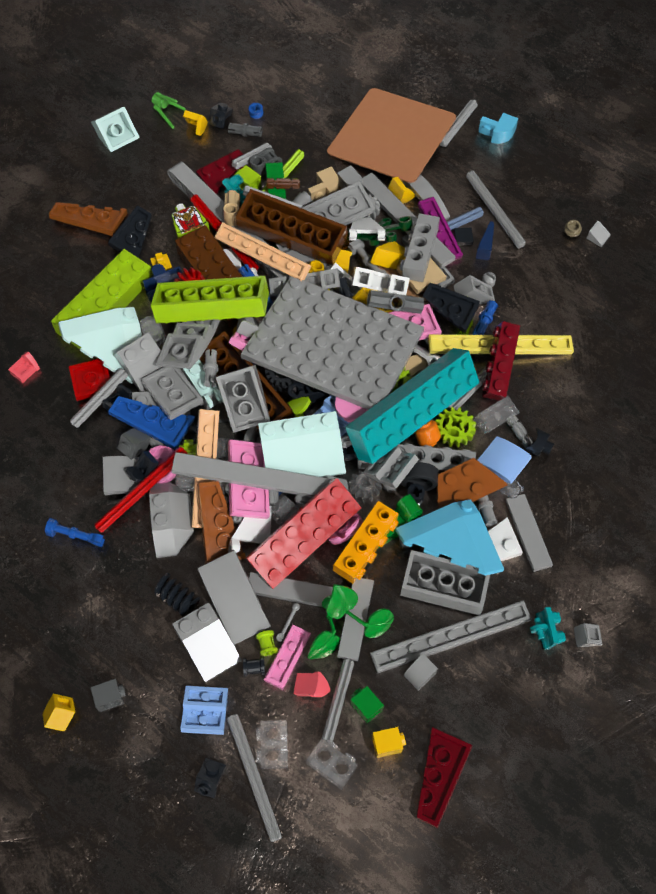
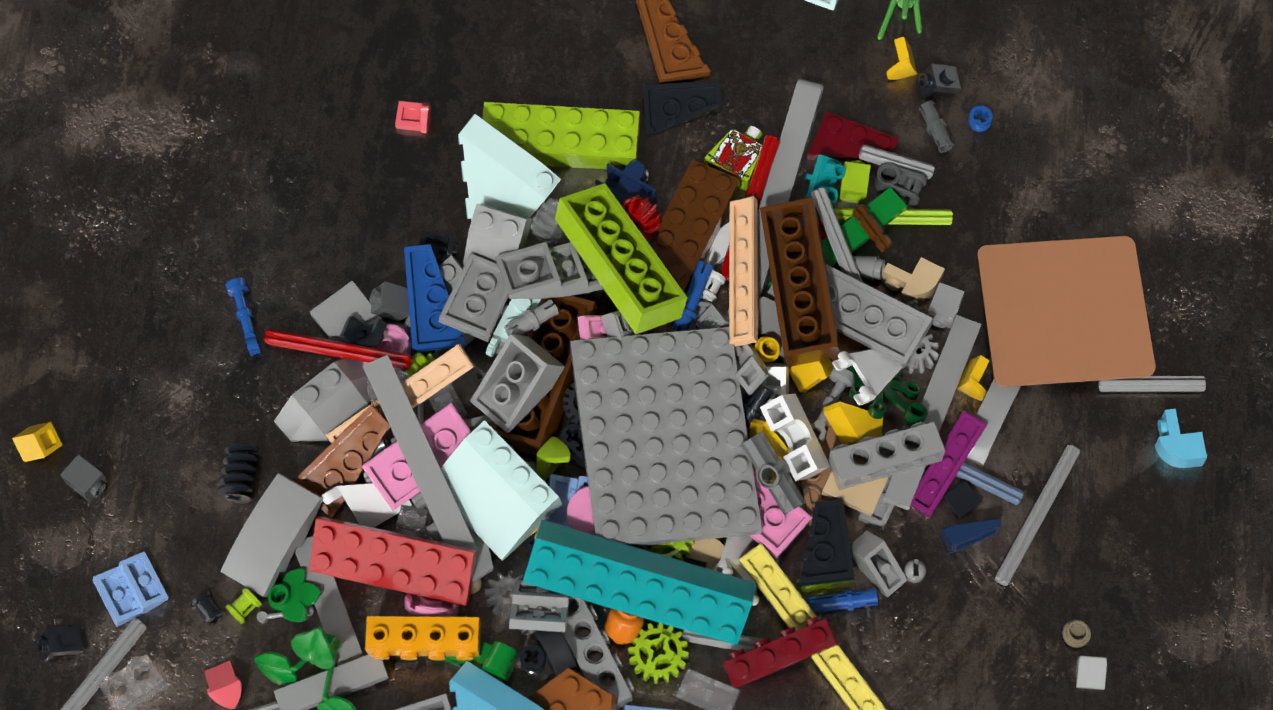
camera: 60 degrees right, 5 degrees up
red plate [69,359,114,401] -> none
light grey axle [70,368,128,428] -> none
yellow tile [150,252,172,271] -> none
slope [172,602,242,683] -> none
tan piece [223,190,240,226] -> none
bright pink tile [264,624,311,690] -> none
none -> green plate [268,569,321,622]

